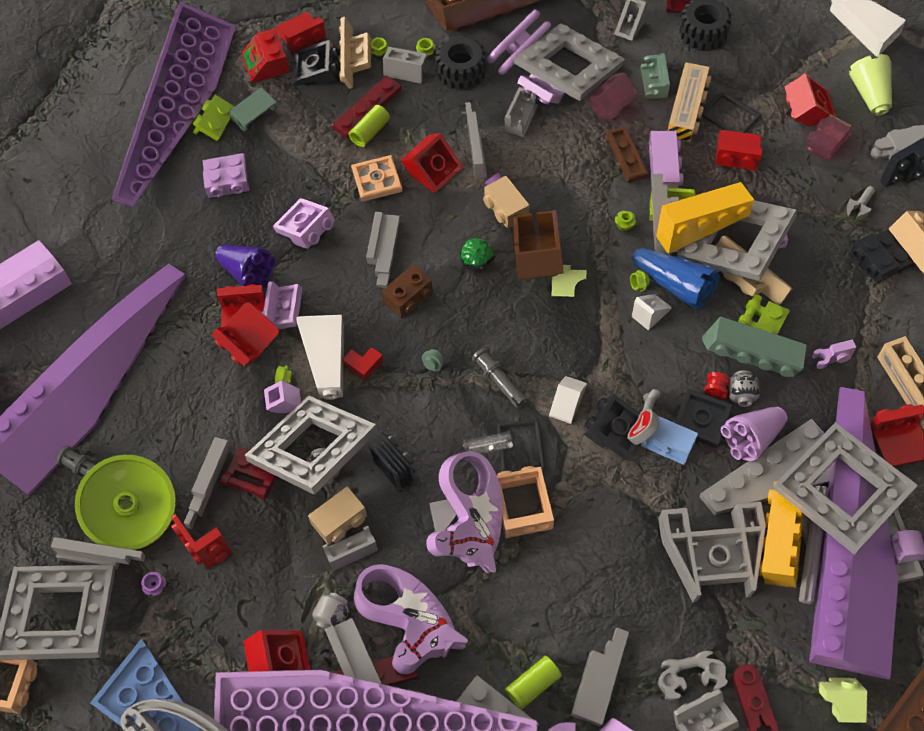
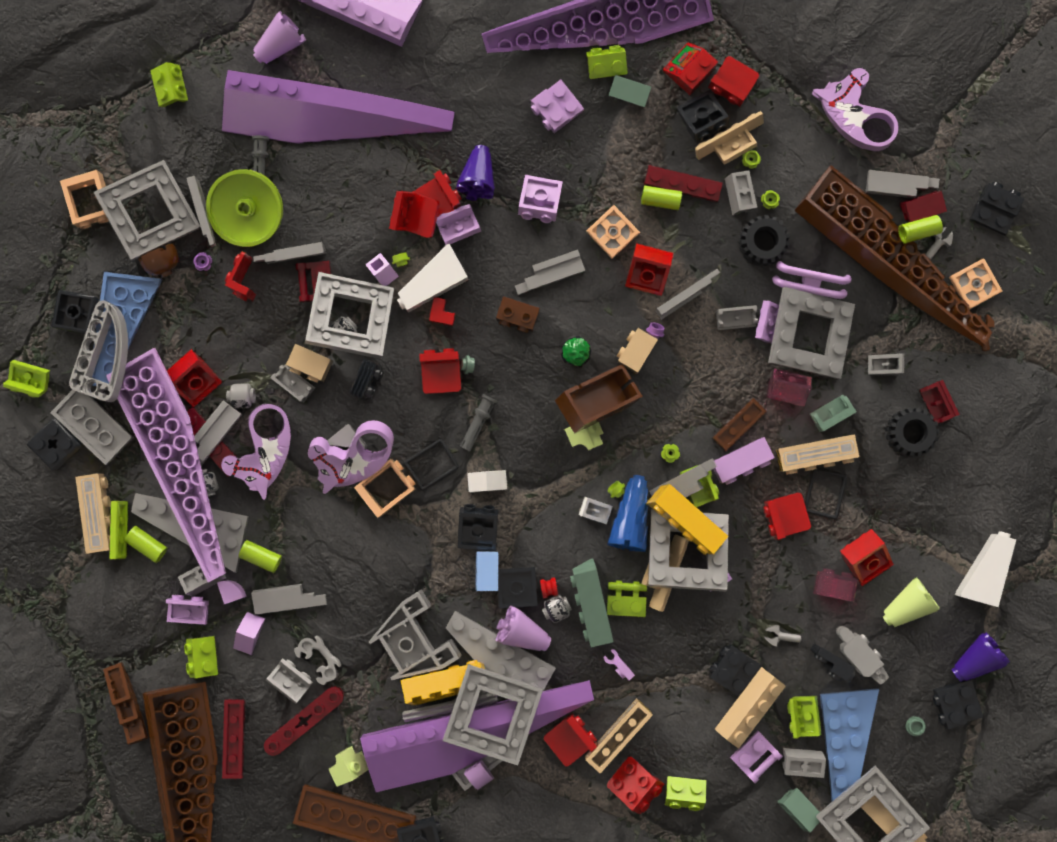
camera: 65 degrees right, 25 degrees up
clear slope [463,431,513,454] -> none
light grey piece [628,389,660,445] -> none
none -> reddish brown cylinder [138,243,179,278]
none -> red bracket [419,348,461,394]

